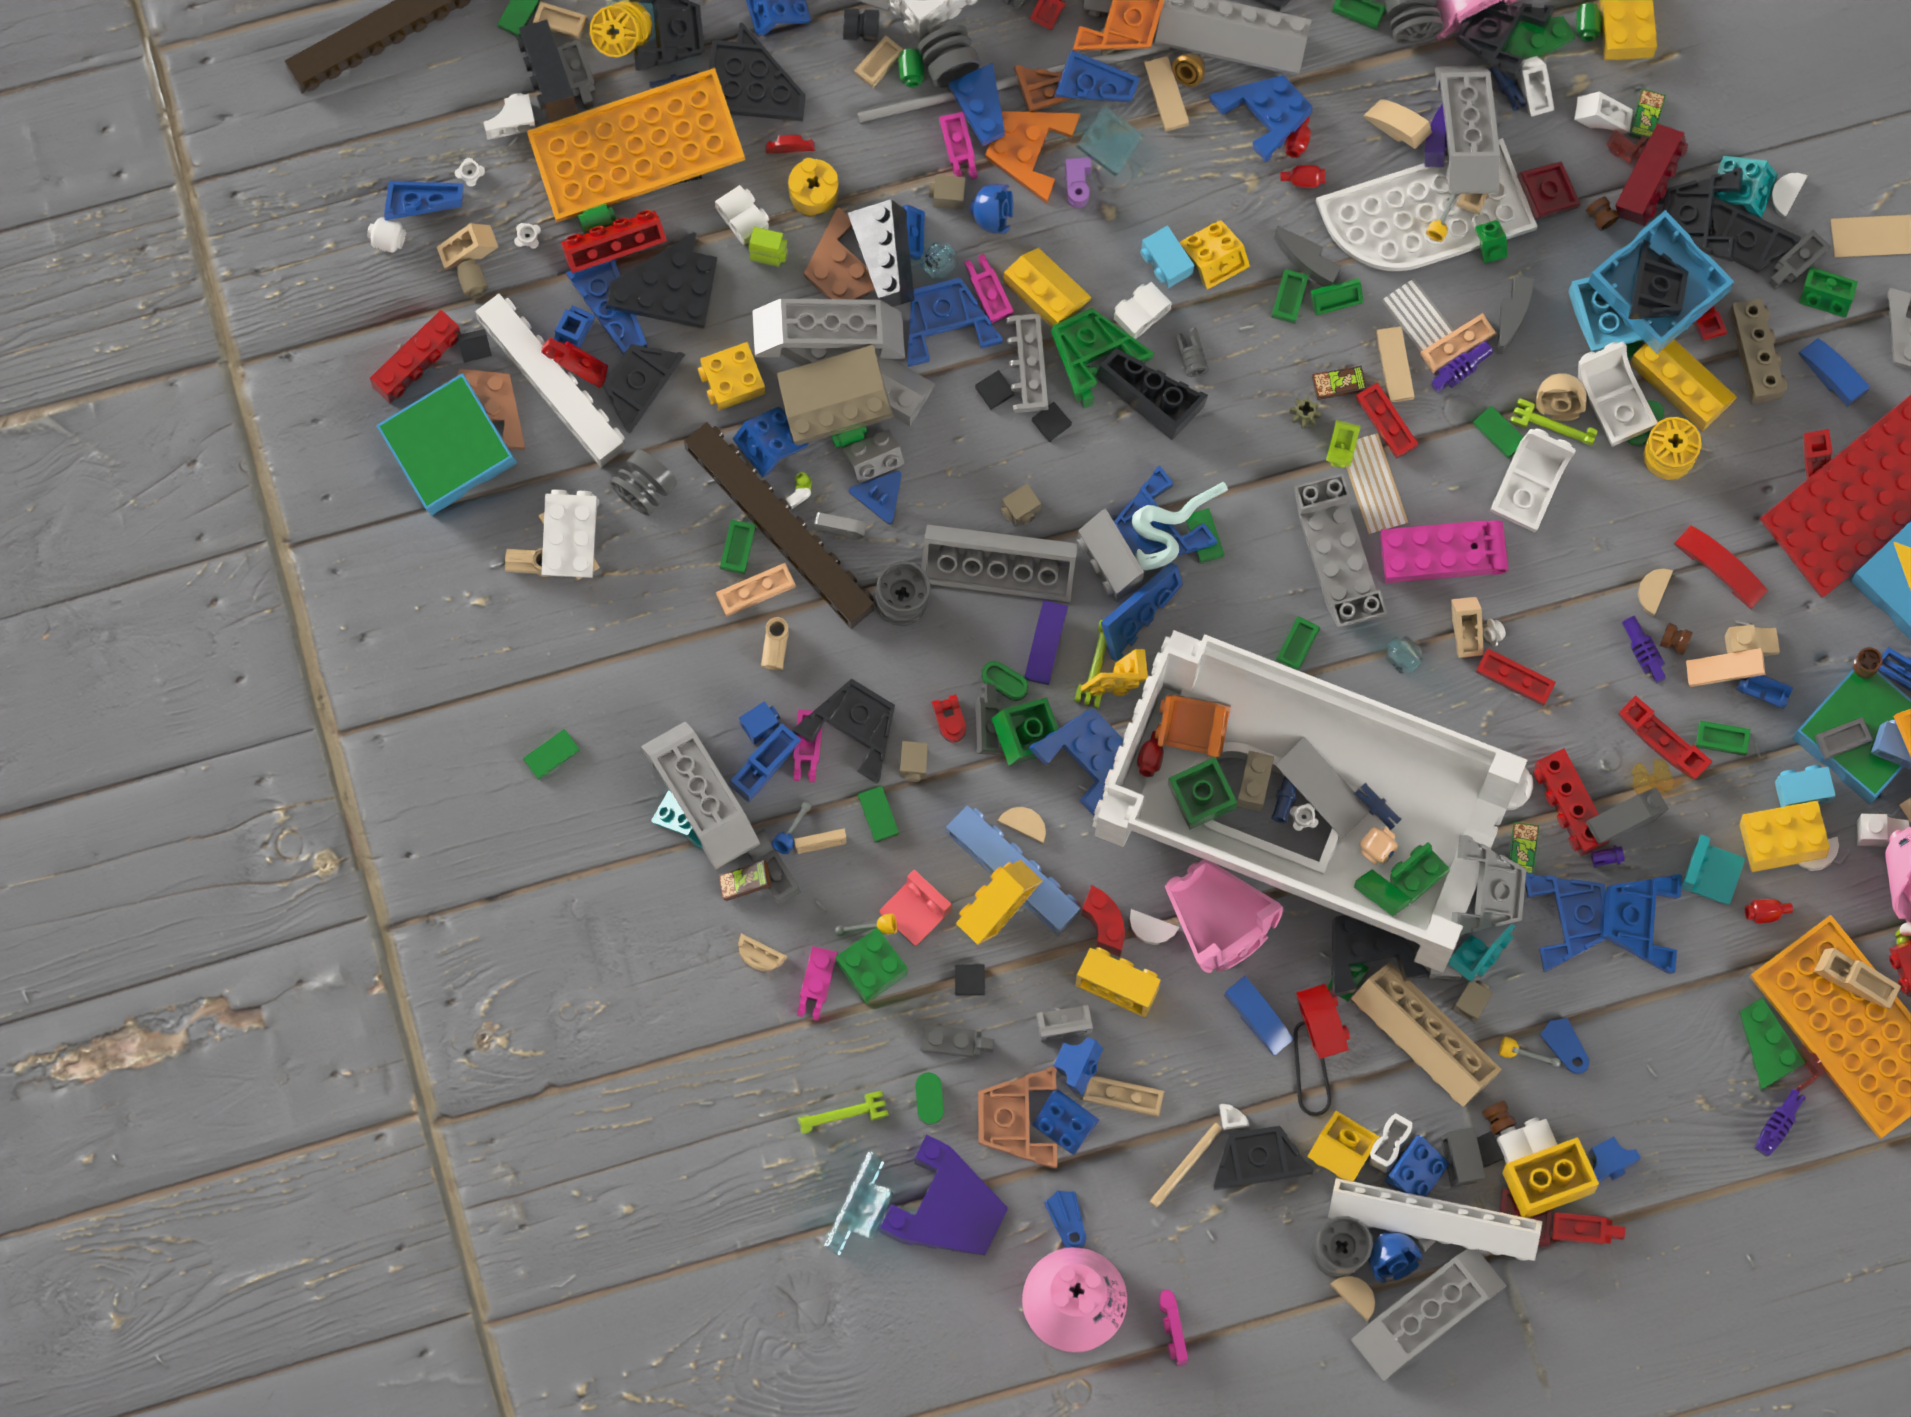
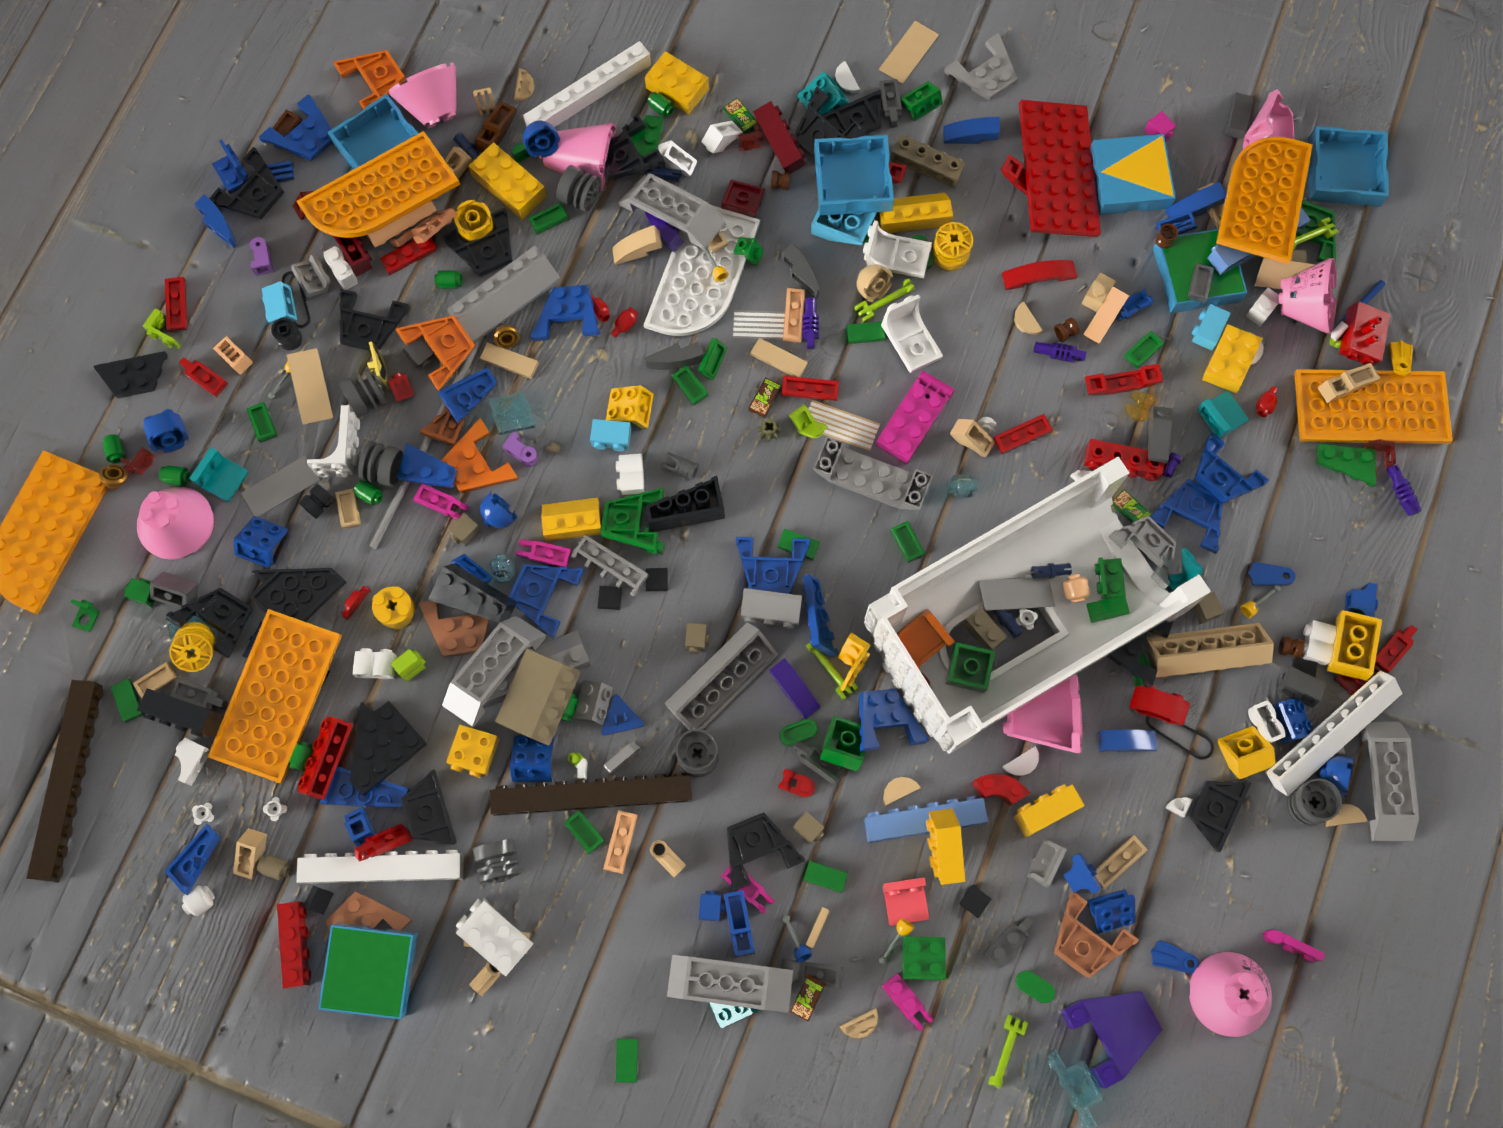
camera: 50 degrees left, 0 degrees up
light aqua animal [1132,482,1228,570] -> none
tan bar [1149,1123,1223,1208] -> none
black wing [1628,240,1688,319] -> none

